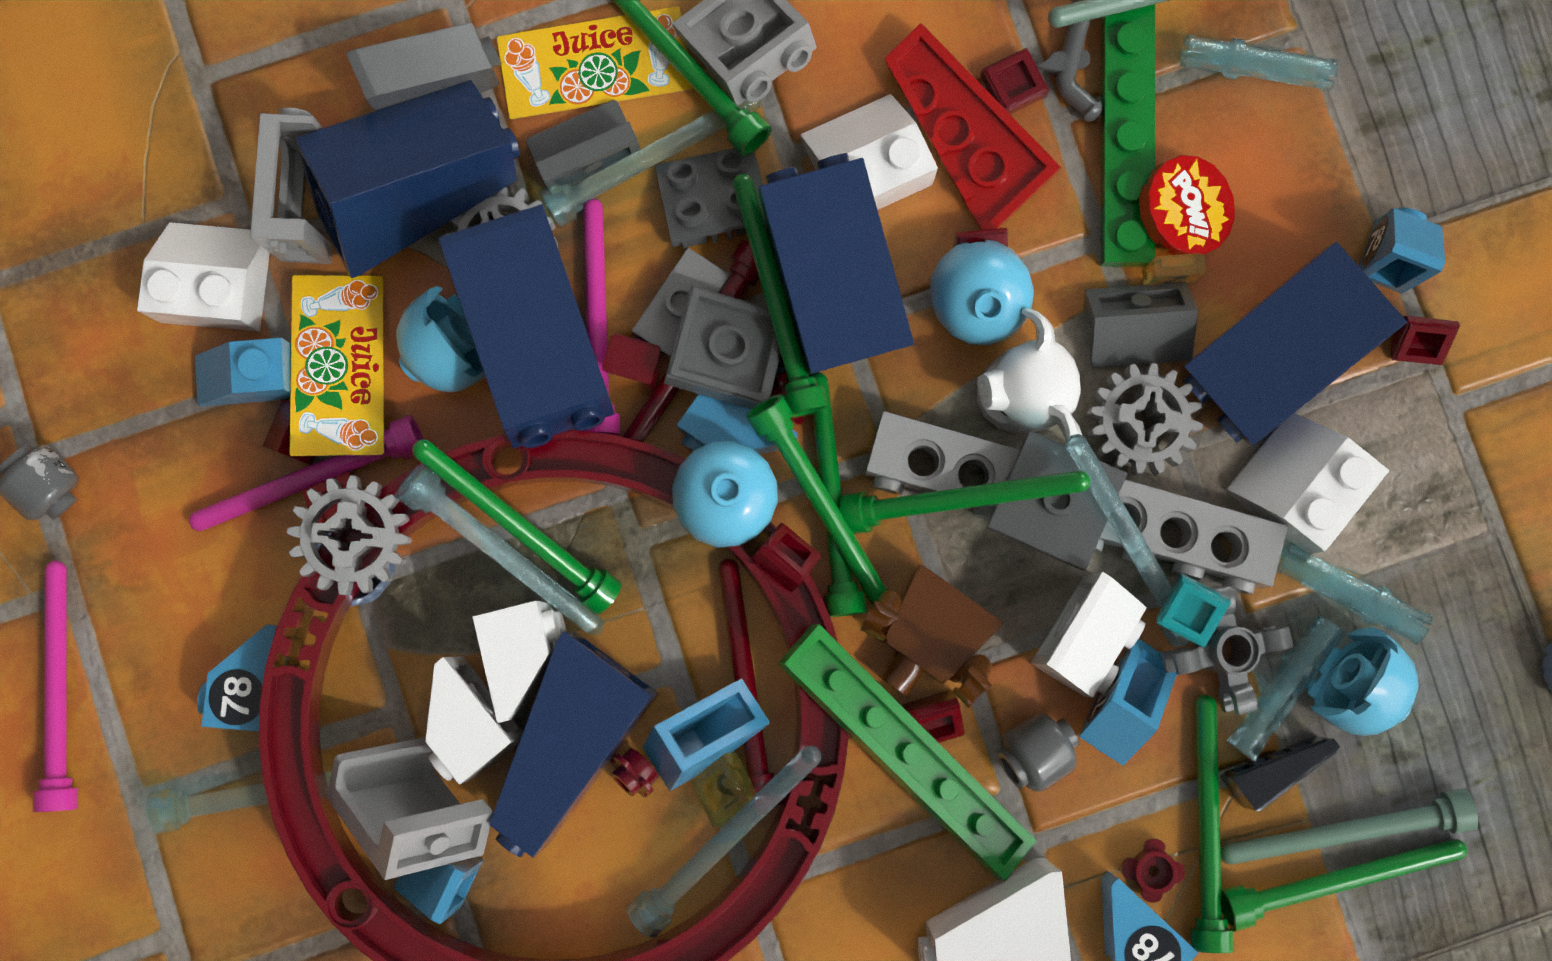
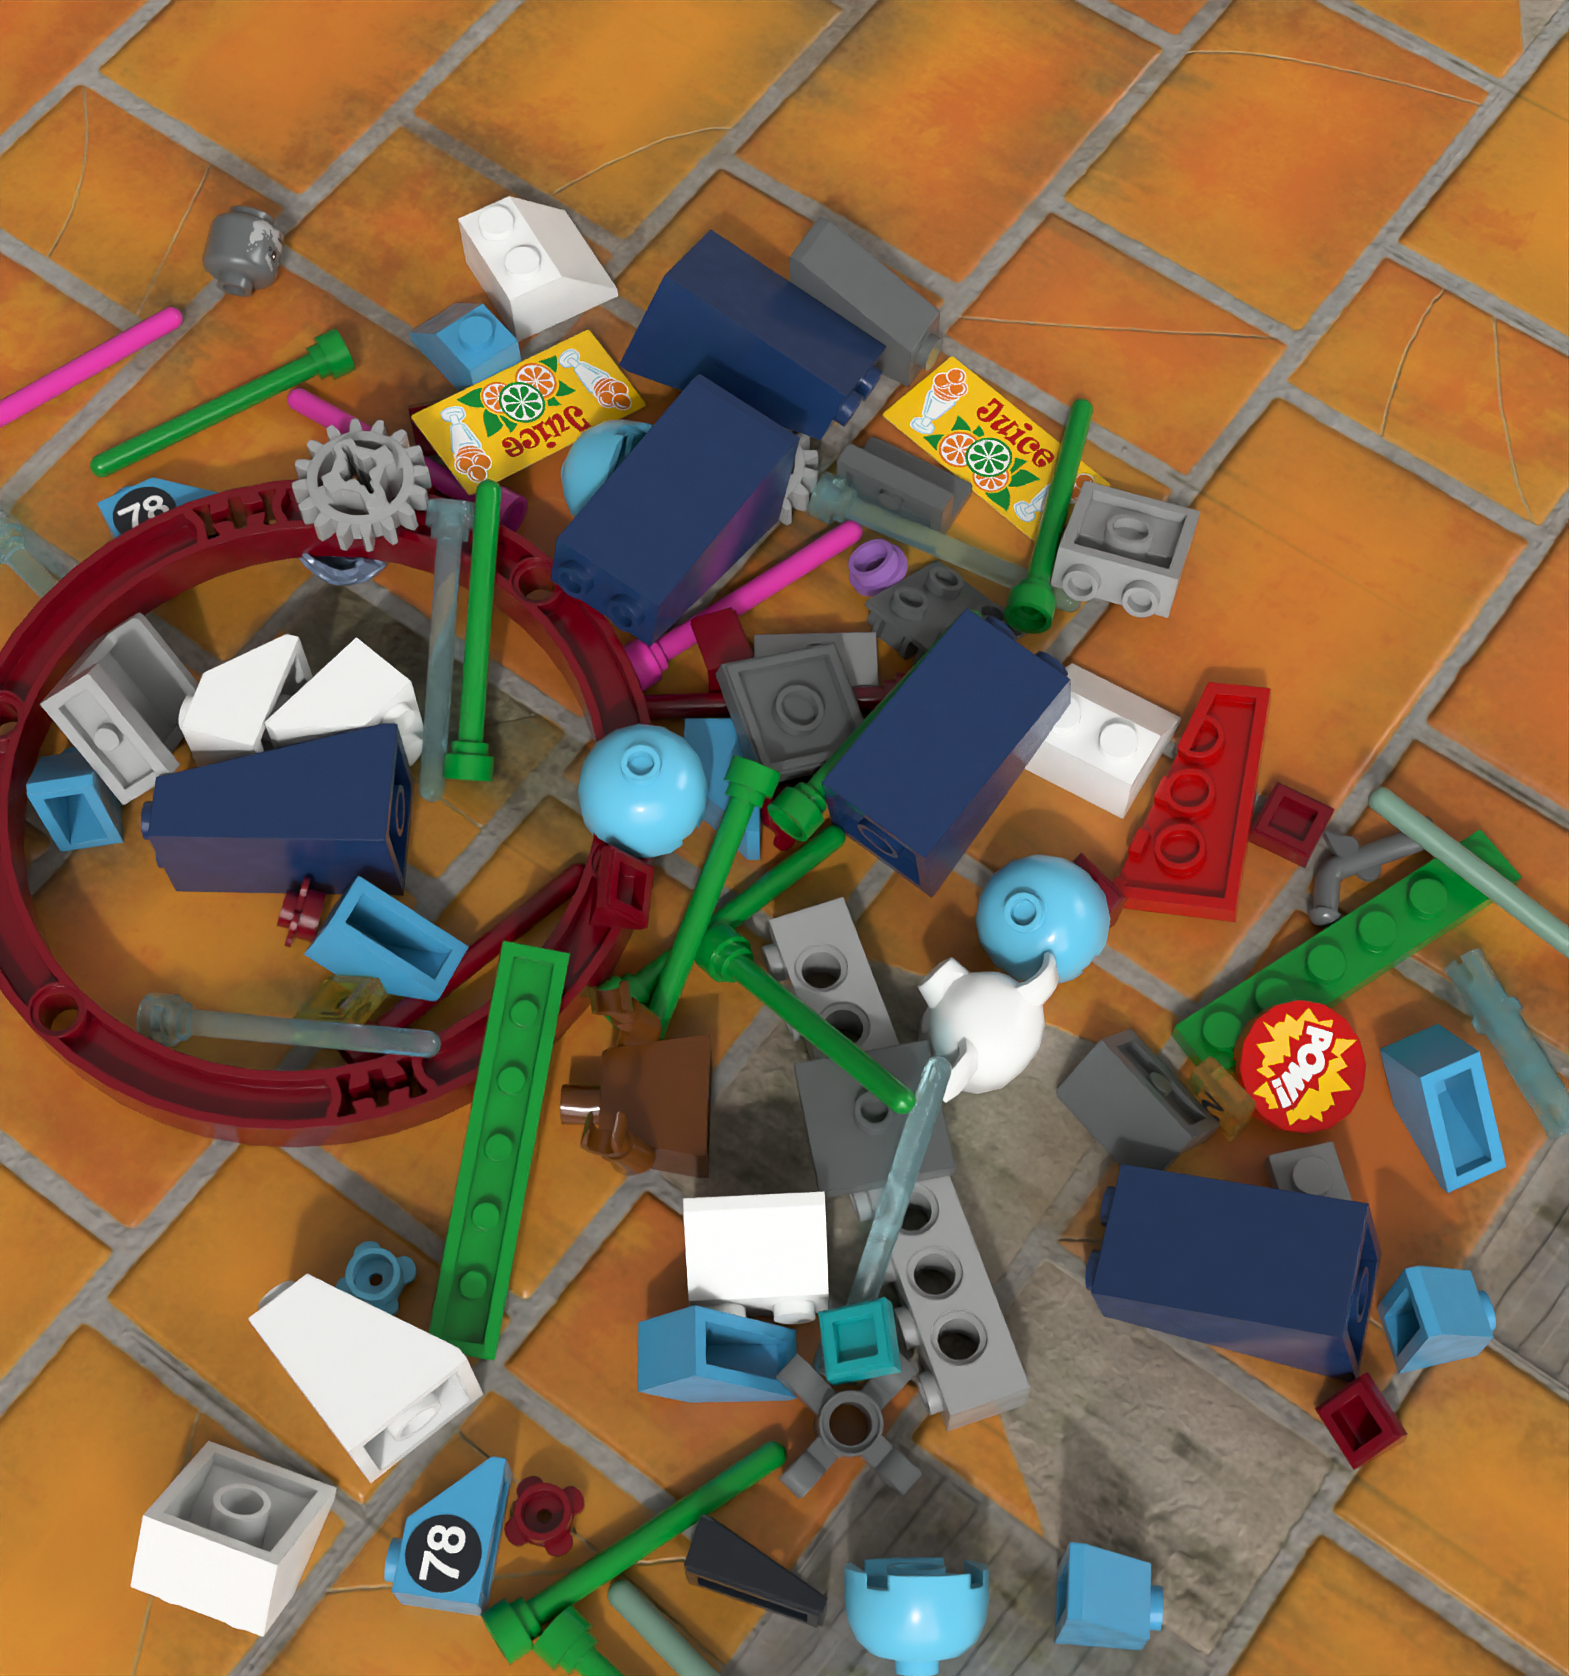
camera: 55 degrees right, 20 degrees down
light grey panel [250,108,332,264] -> none
dark red slope [902,690,965,743] -> none
dark grey head [997,713,1079,792] -> none
light grey gear [1087,363,1203,476] -> none
white slope [1225,413,1390,555] -> none
clear light blue pin [1227,615,1346,761] -> none
clear light blue pin [1277,542,1433,645] -> none
none -> green piece [90,328,356,478]
none -> medium azure plate [336,1241,417,1316]
none -> medium lavender plate [848,539,908,597]
none -> dark azure slope [1054,1542,1163,1650]
none -> light grey plate [1264,1141,1352,1201]
none -> dark azure slope [1380,1024,1506,1193]

